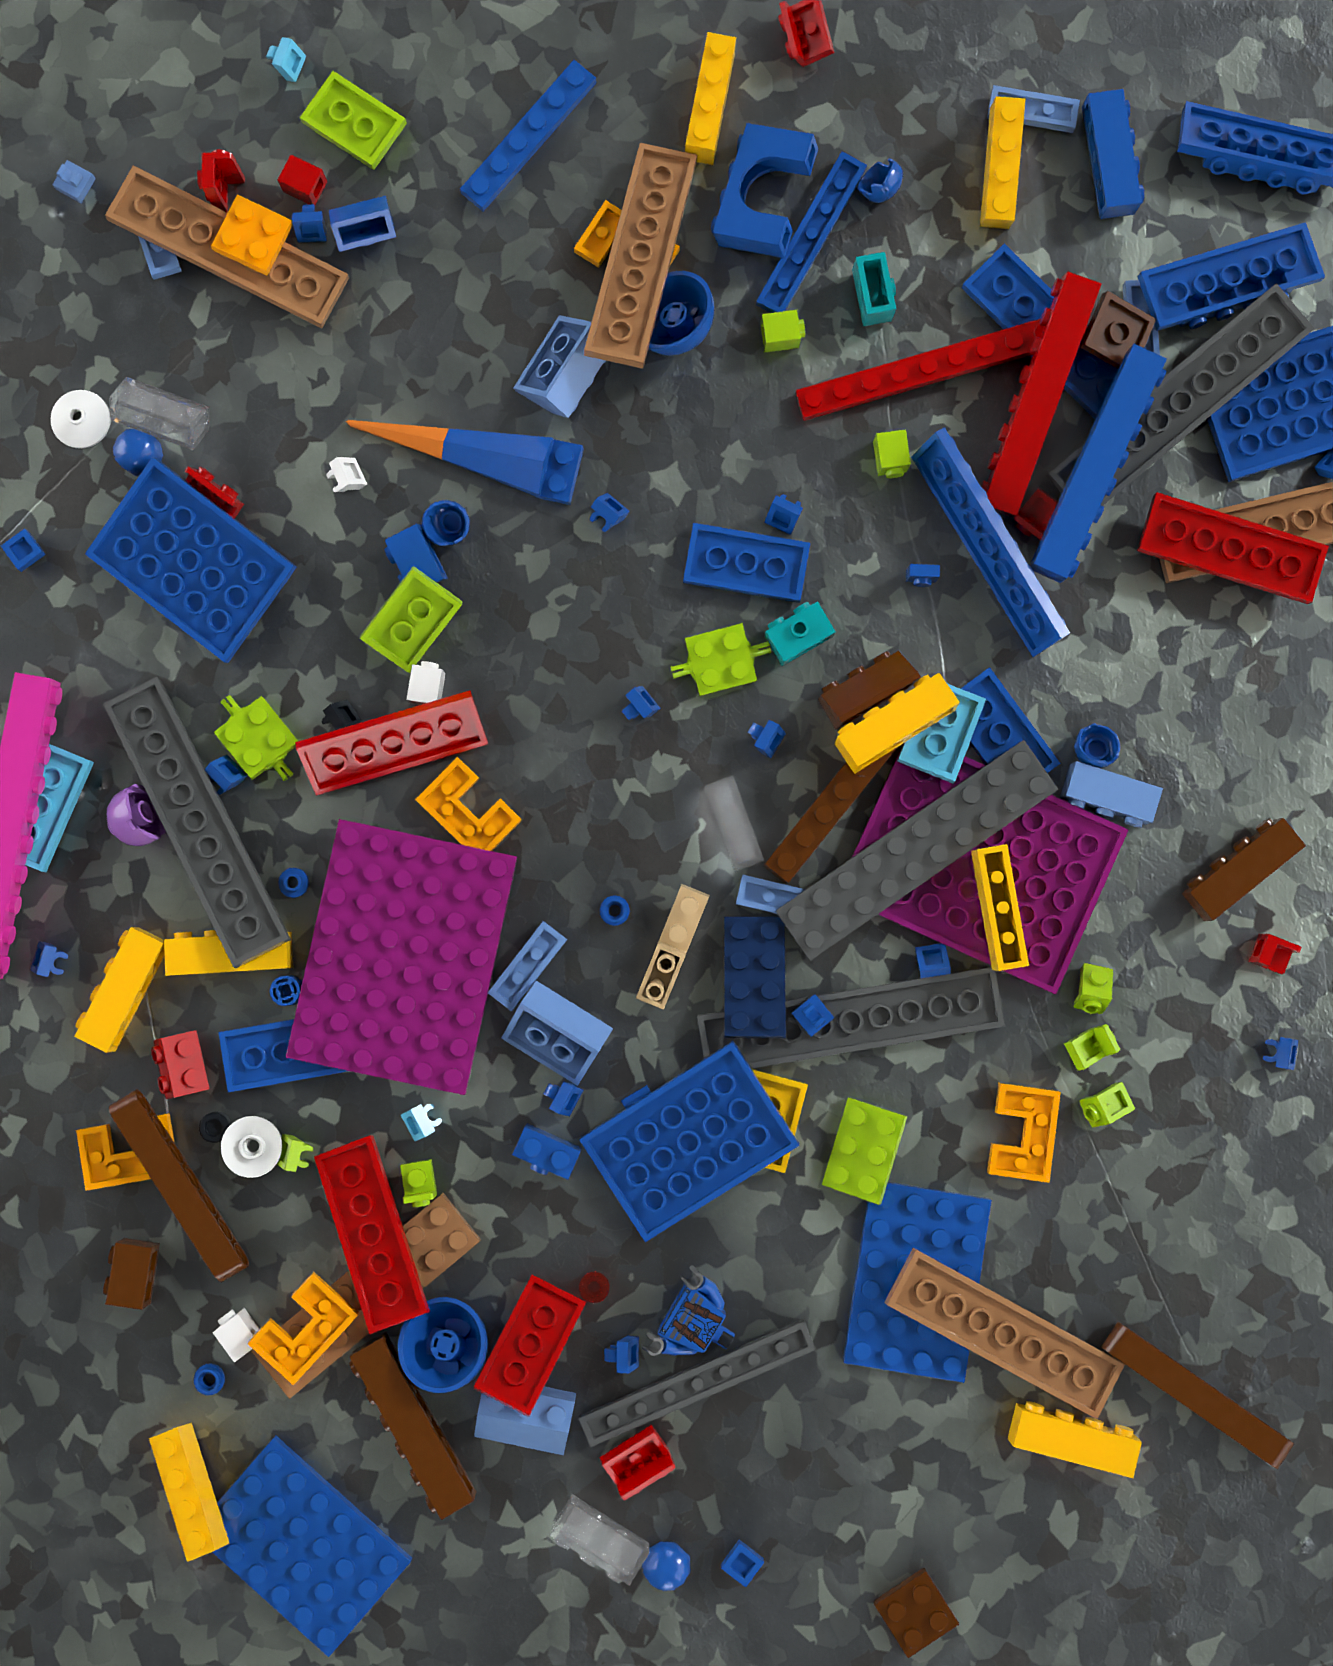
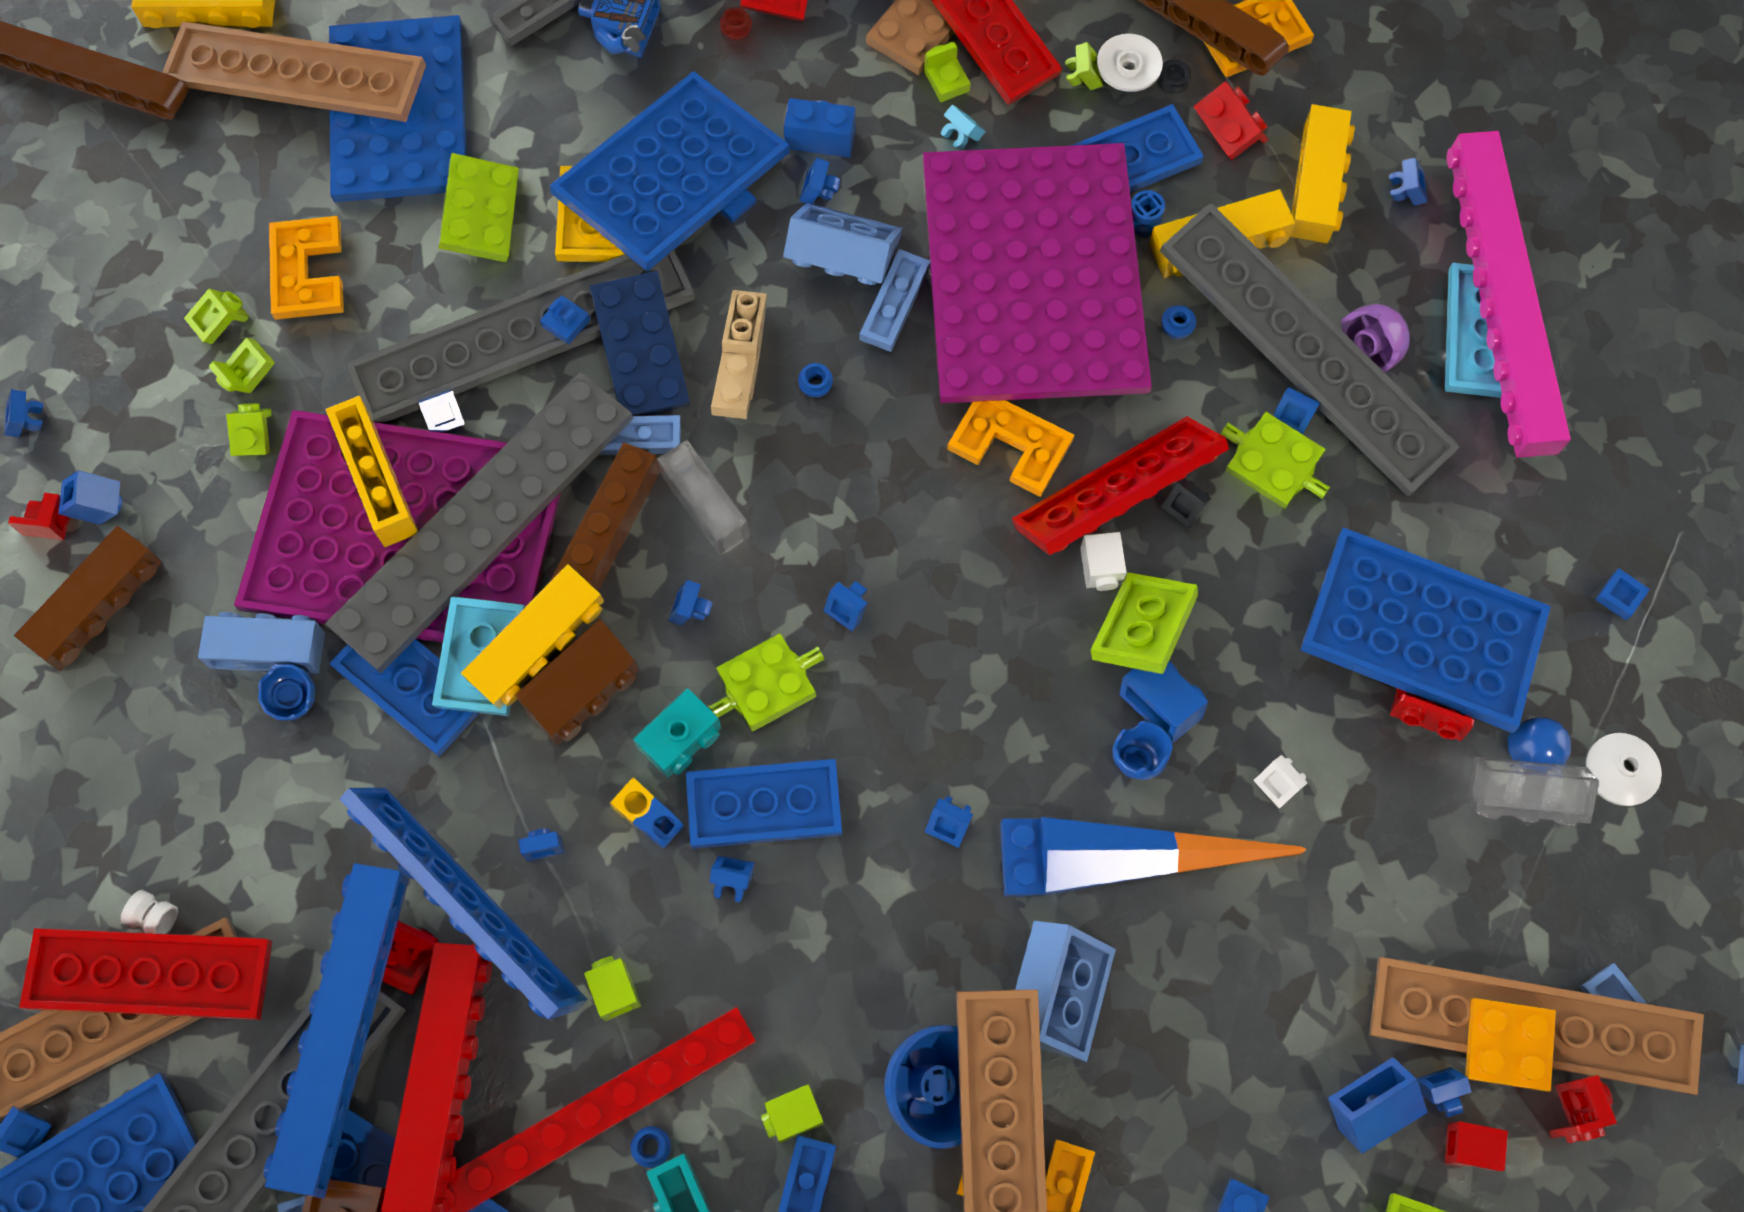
camera: 170 degrees right, 15 degrees down
none -> brick [58,470,122,525]
none -> white wheel [121,890,178,934]
none -> leg [610,777,684,849]
none -> blue plate [631,1126,671,1168]

